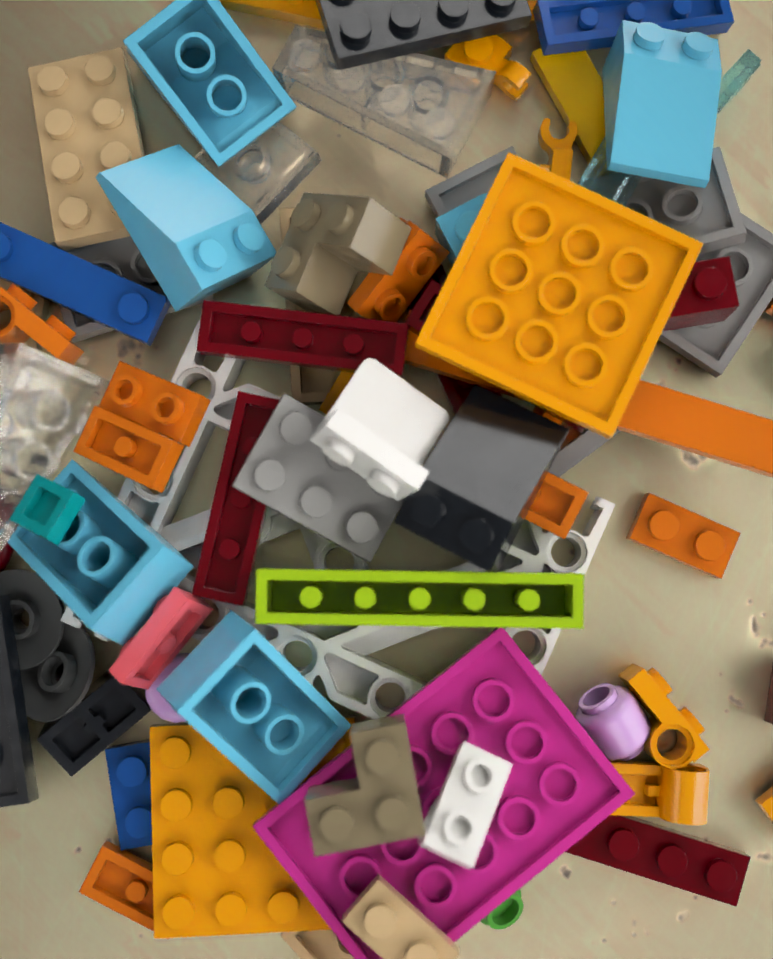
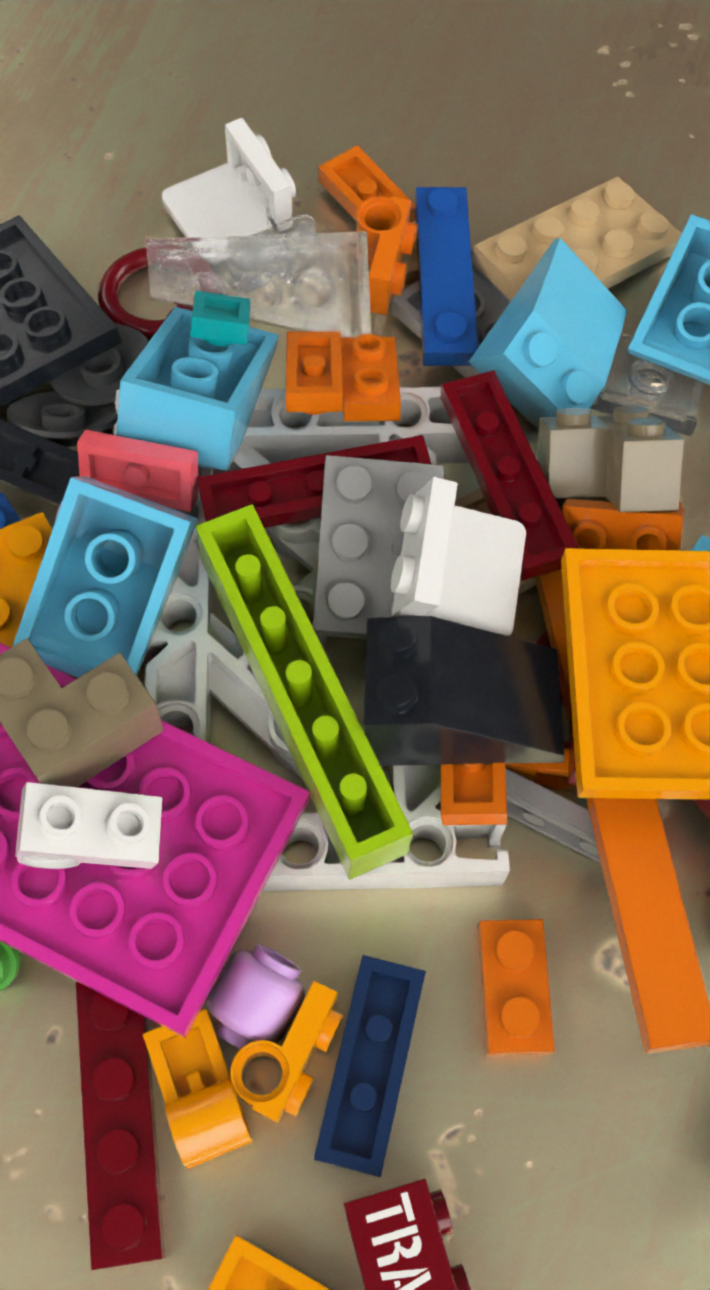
camera: 60 degrees right, 20 degrees down
none -> dark blue plate [313,955,426,1178]

